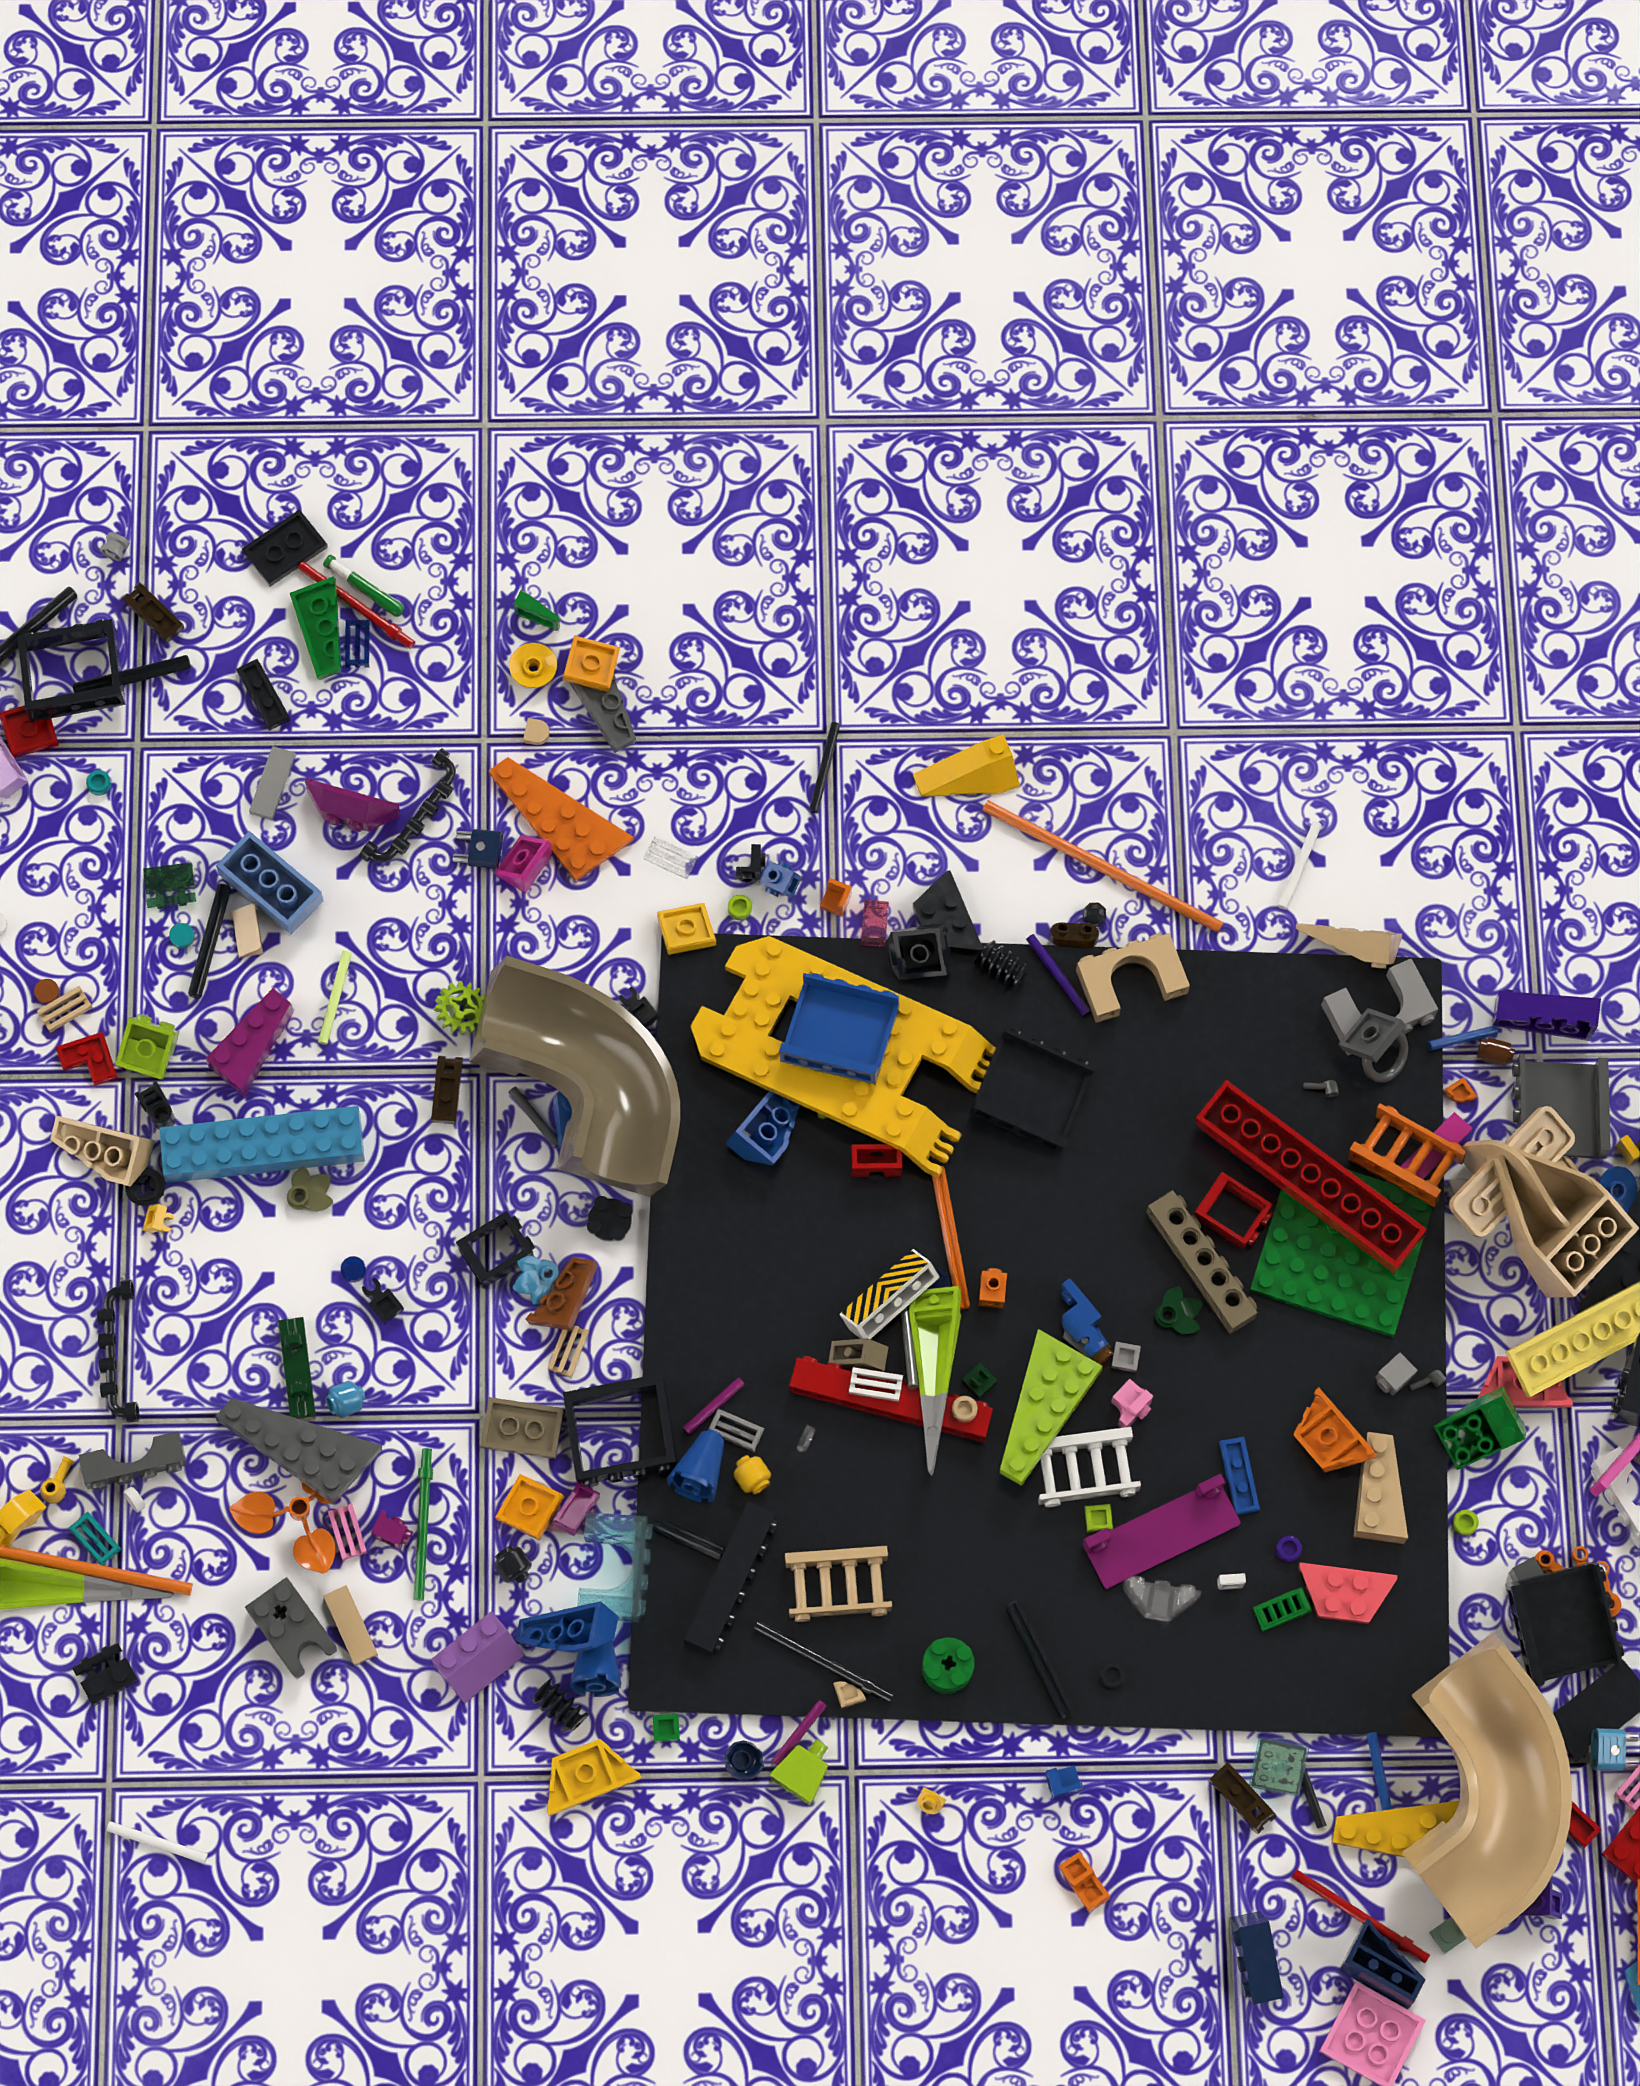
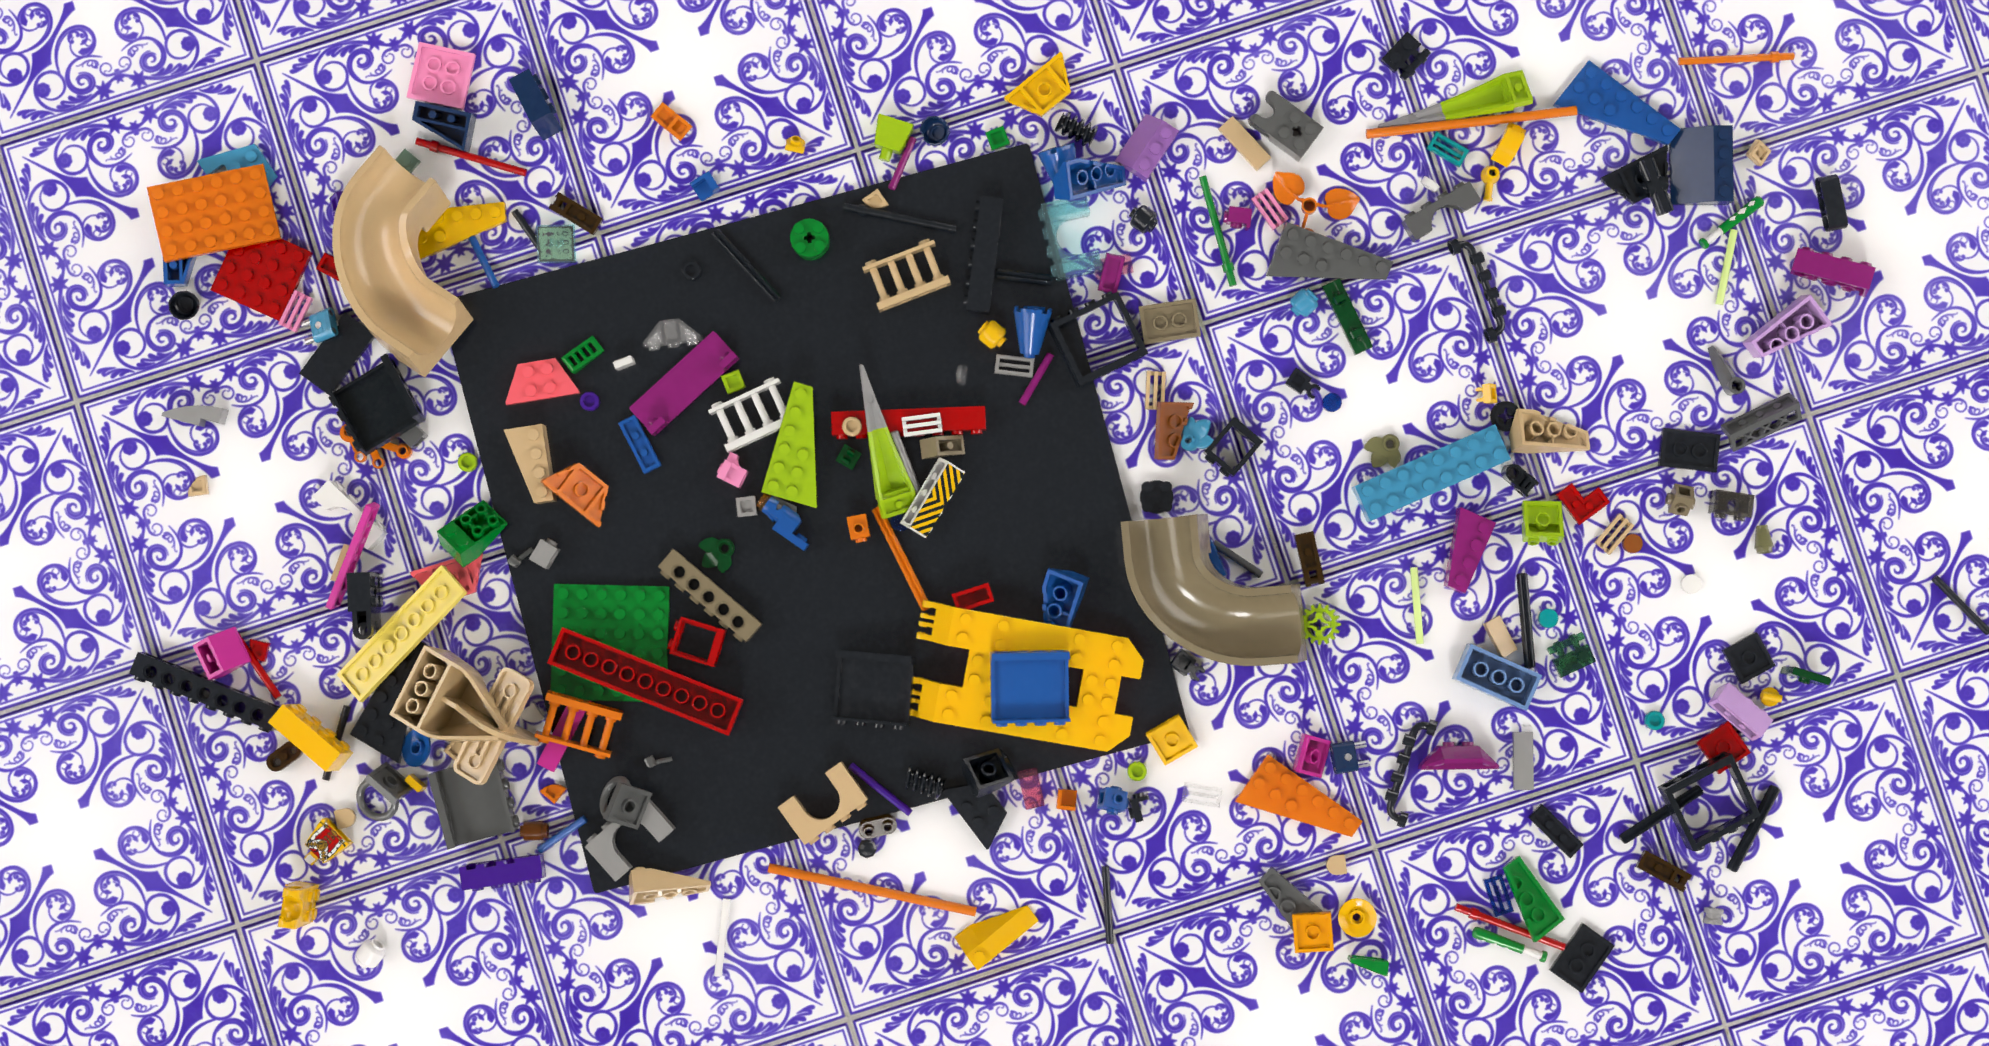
camera: 170 degrees right, 15 degrees up
light orange tile [495,1474,564,1541] -> none

